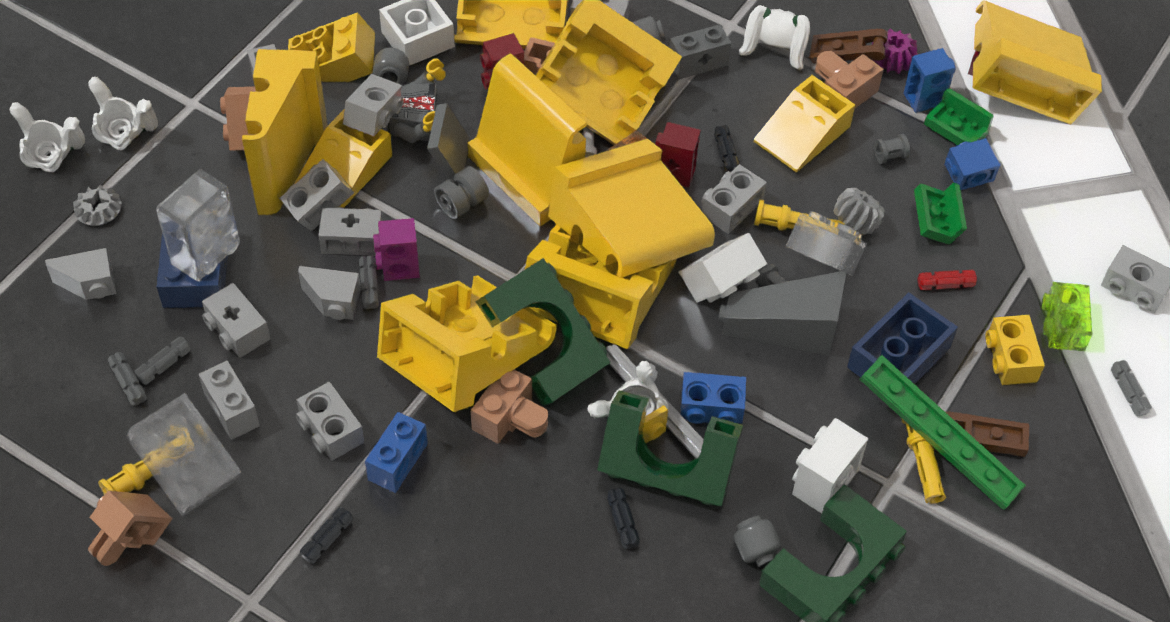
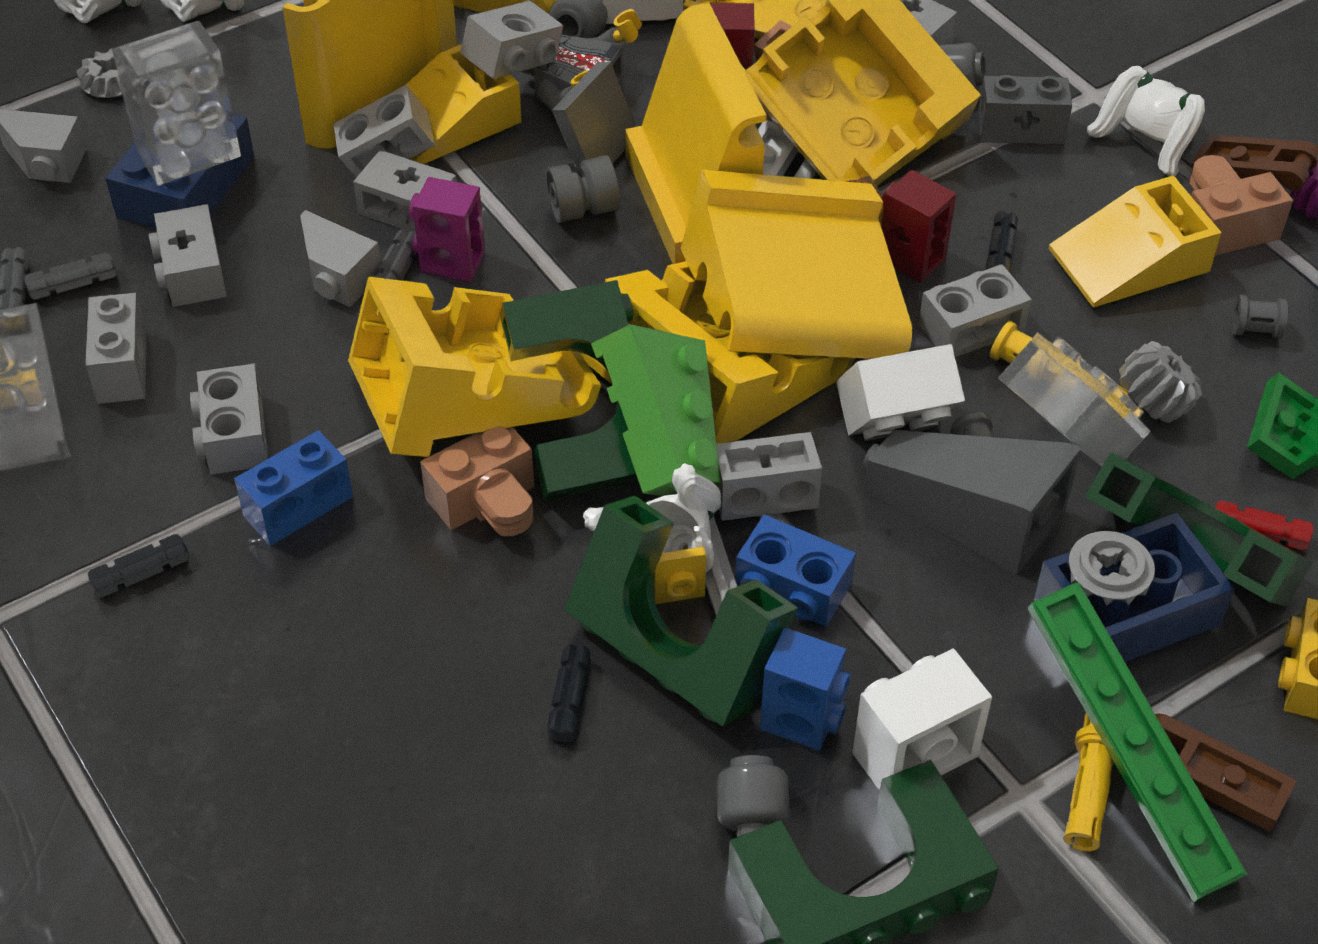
camera: 25 degrees right, 5 degrees down
none -> bright green wedge [591,324,721,496]
none -> light grey brick [716,432,822,521]
none -> blue brick [760,627,851,751]
none -> light grey gear [1067,531,1155,606]
none -> dark green arch [1085,452,1313,606]

